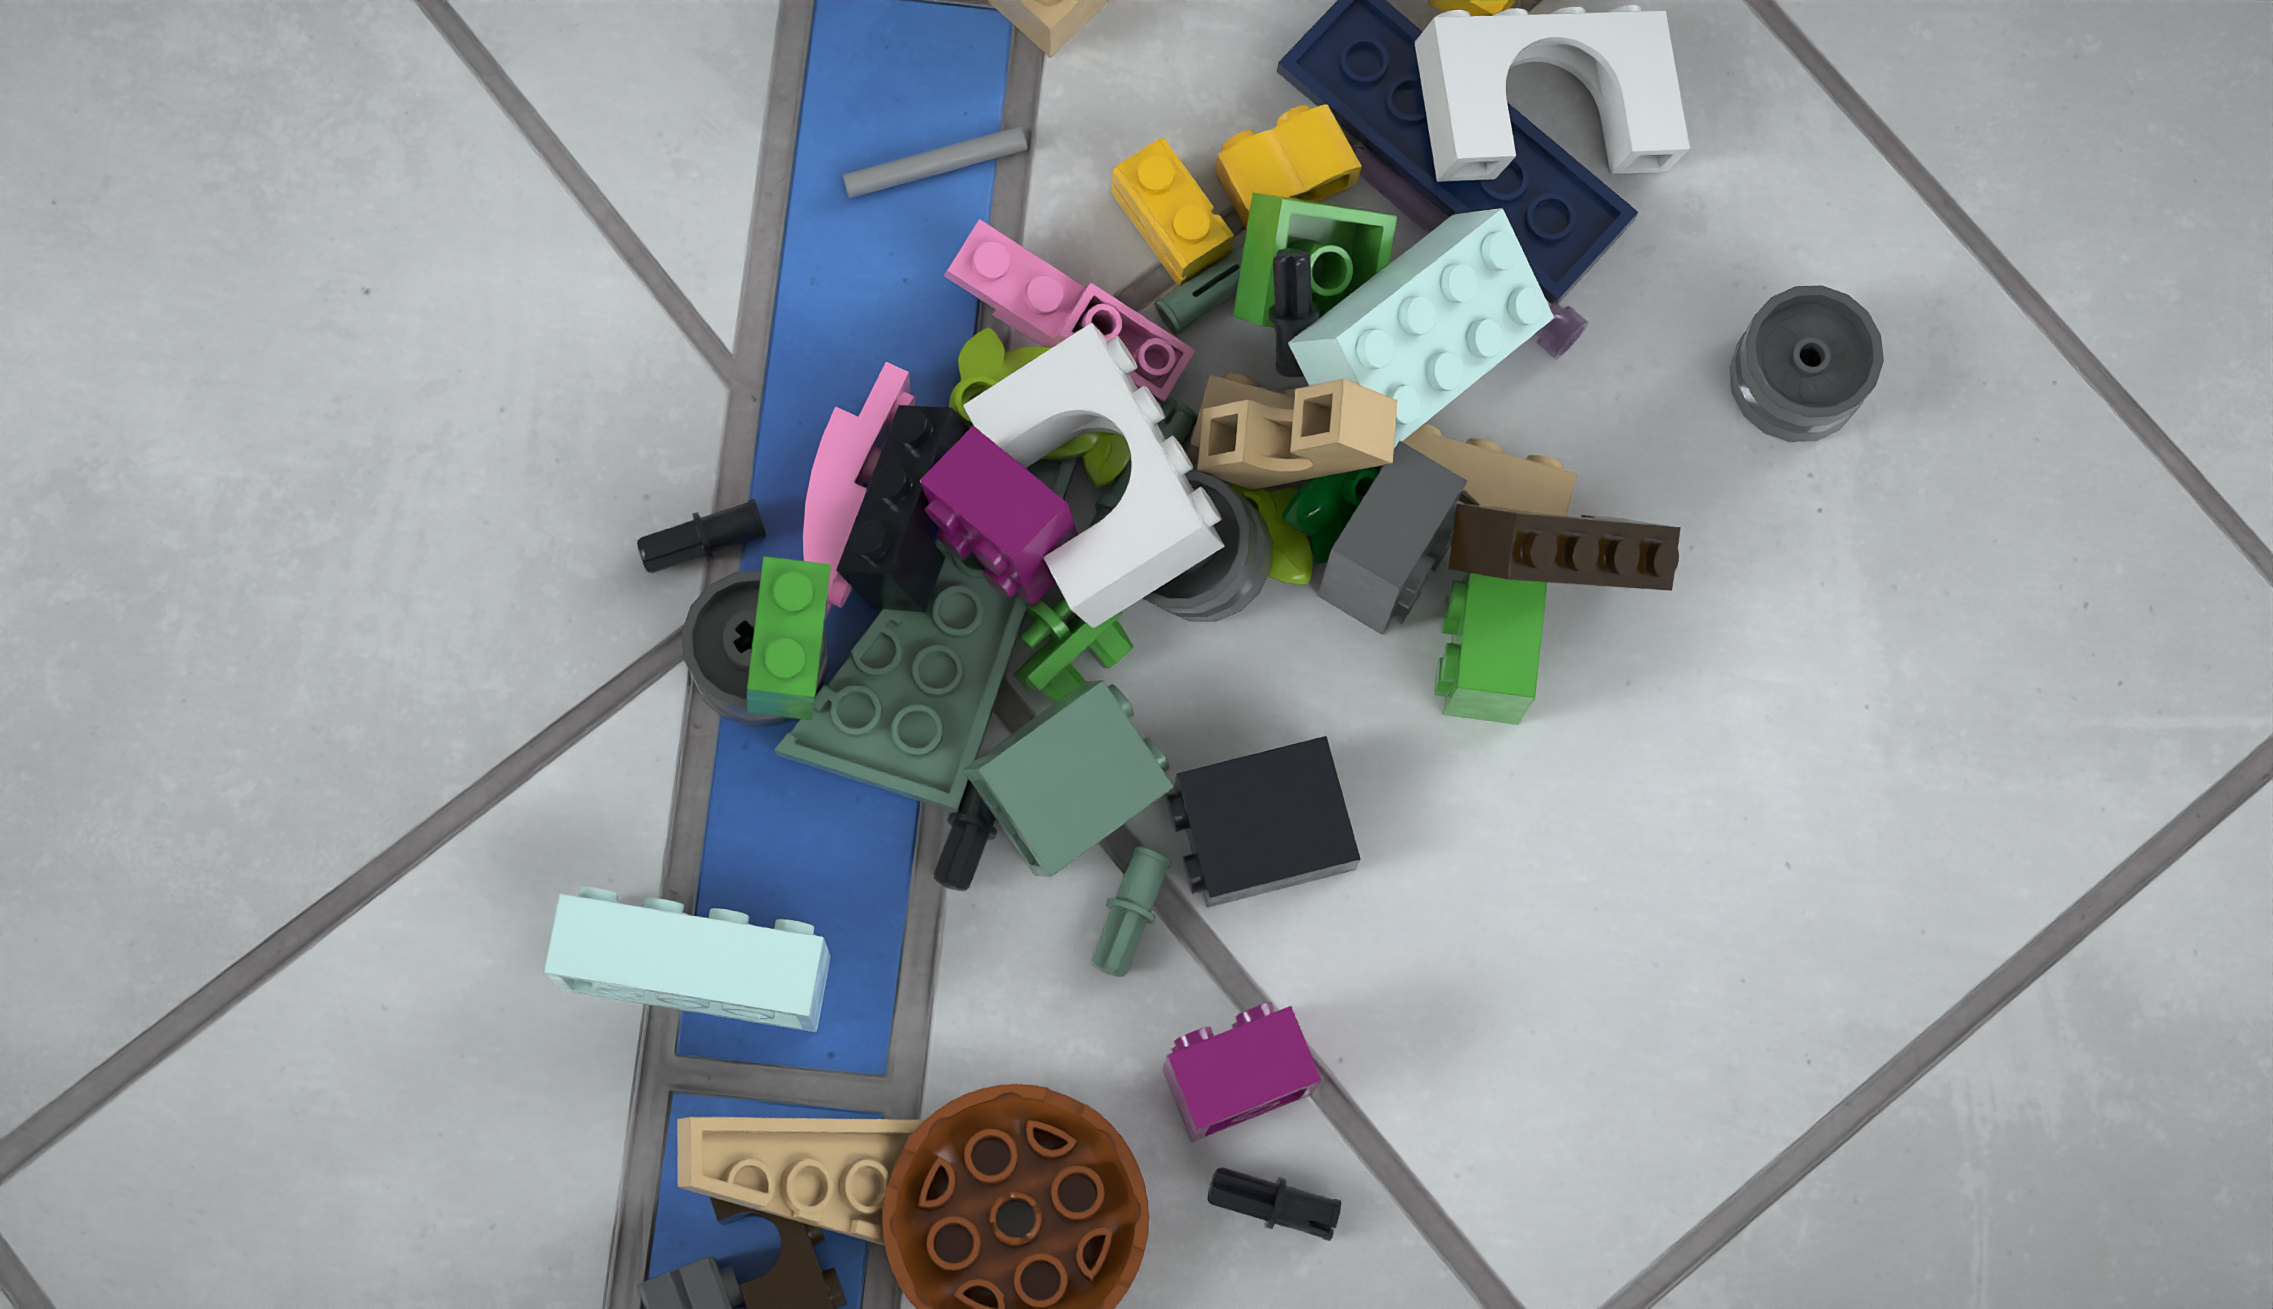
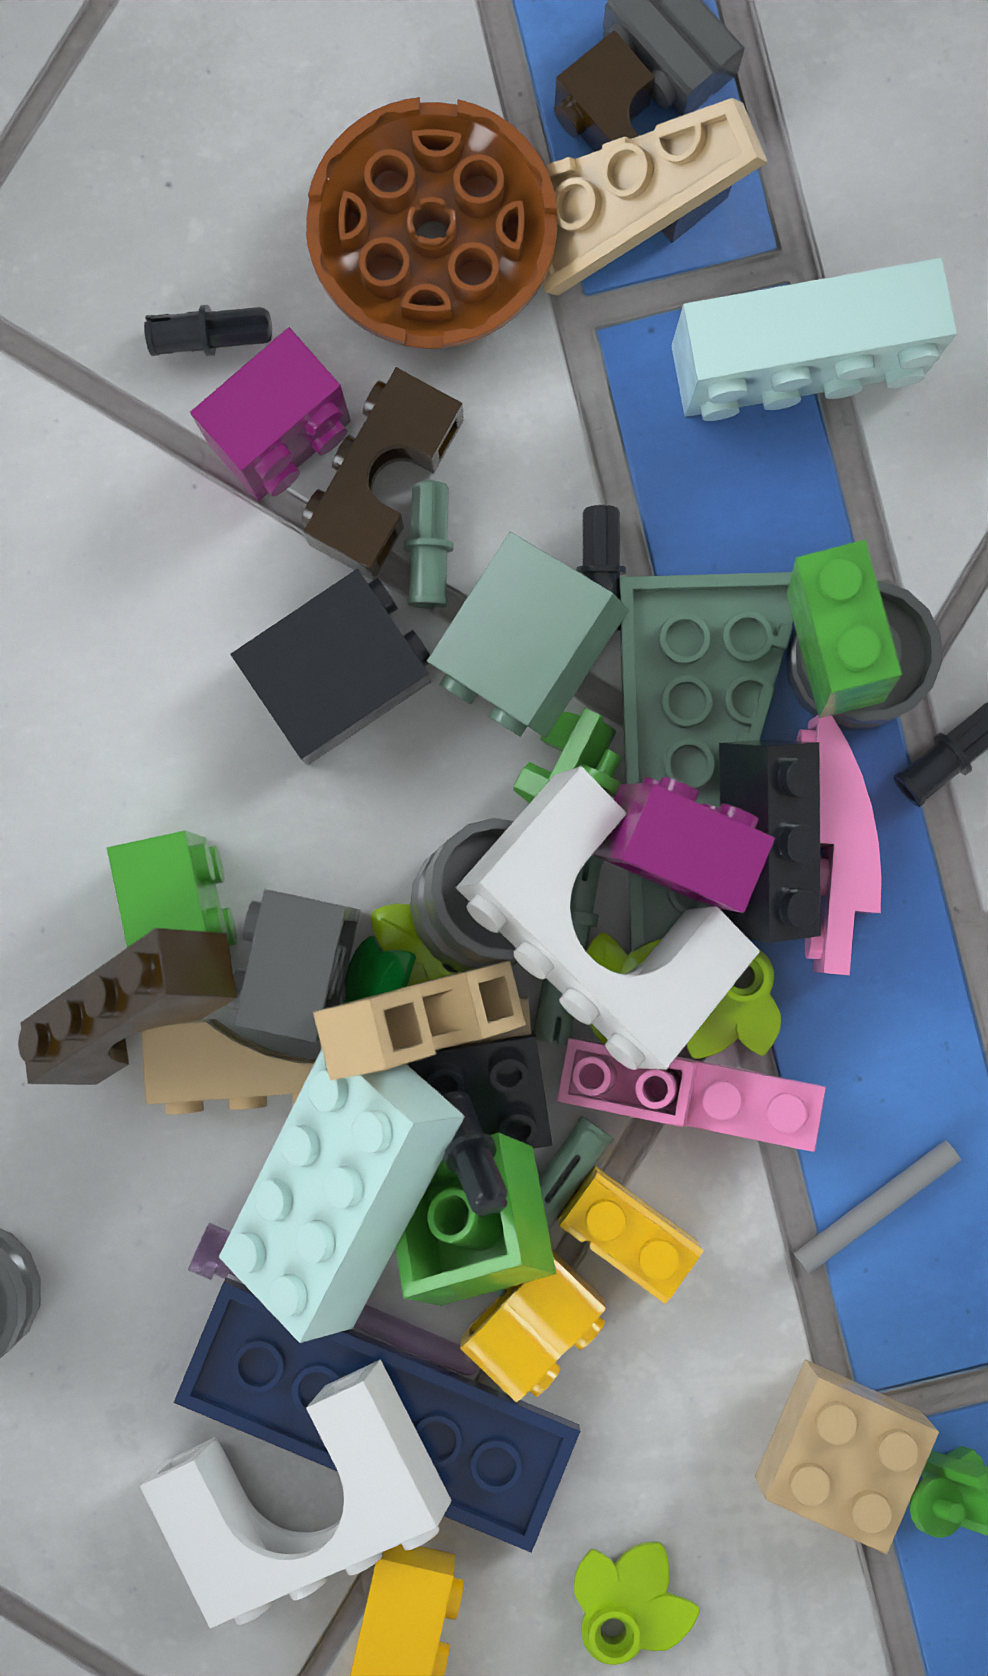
camera: 170 degrees right, 10 degrees up
none -> dark brown arch [301,367,464,580]
none -> black hinge [407,1033,553,1149]

